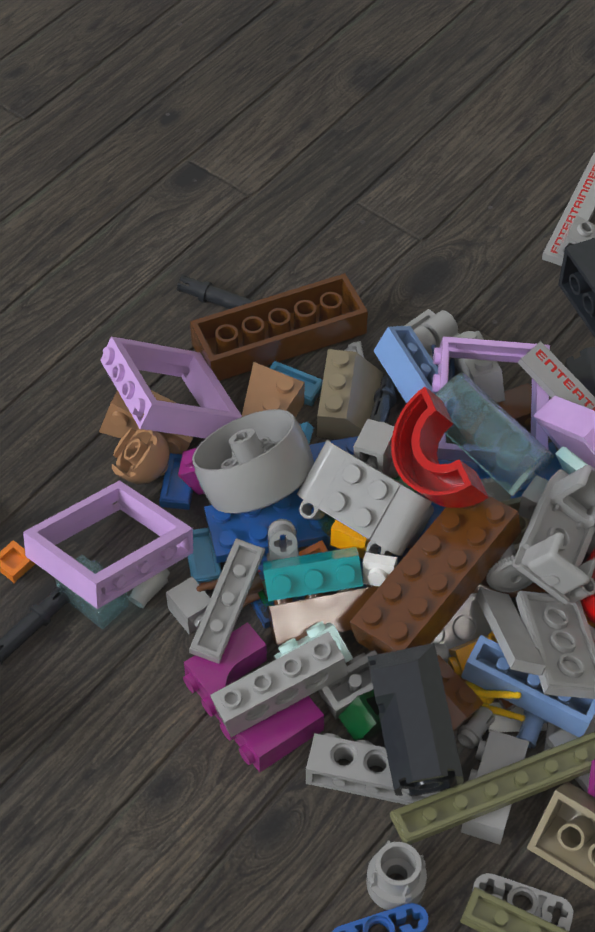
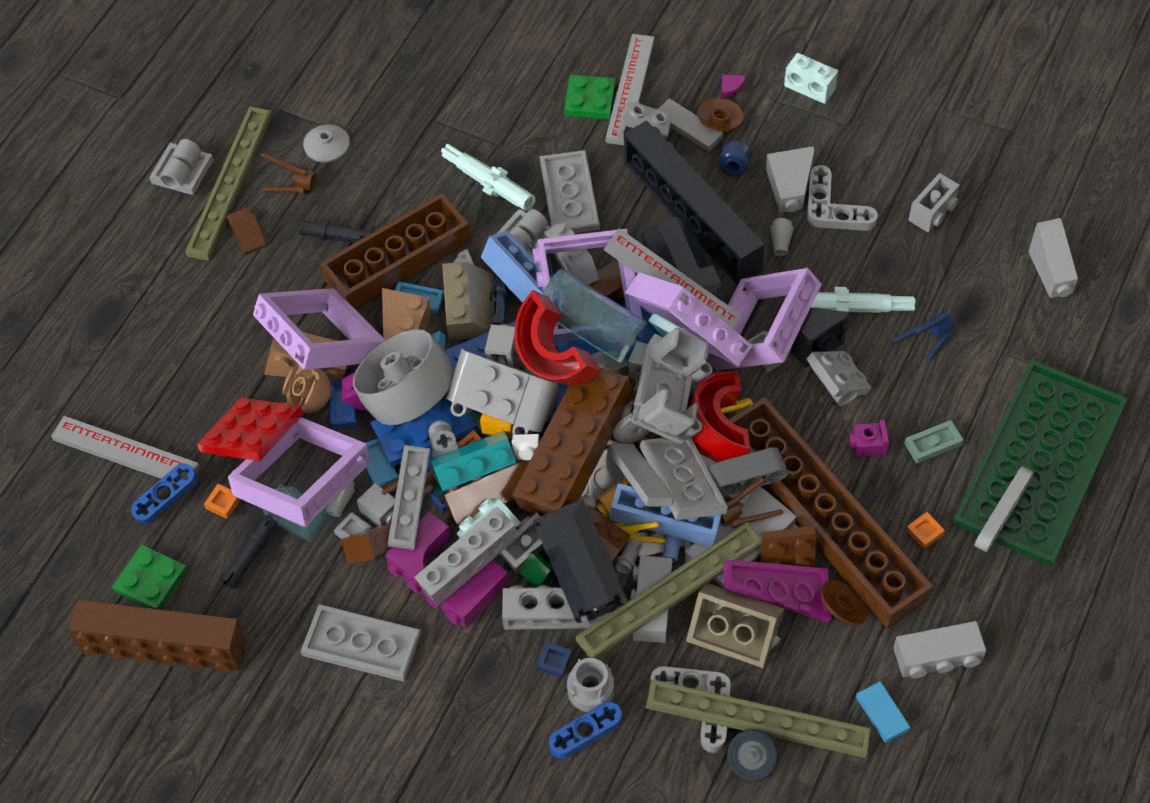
camera: 10 degrees left, 5 degrees up
none -> light grey plate [149,139,213,195]
none -> olive tile [185,106,272,261]
none -> red plate [197,398,304,461]
none -> reddish brown slope [226,207,267,256]
none -> reddish brown plant [261,153,316,194]
none -> light grey tile [300,604,421,682]
none -> light grey dish [303,125,350,163]
none -> light grey tile [334,512,372,538]
none -> reddish brown slope [340,522,392,564]
none -> light aqua piece [441,144,535,211]
none -> dark blue plate [537,642,572,678]
none -> light grey tile [539,150,600,233]
none -> green plate [564,75,615,119]

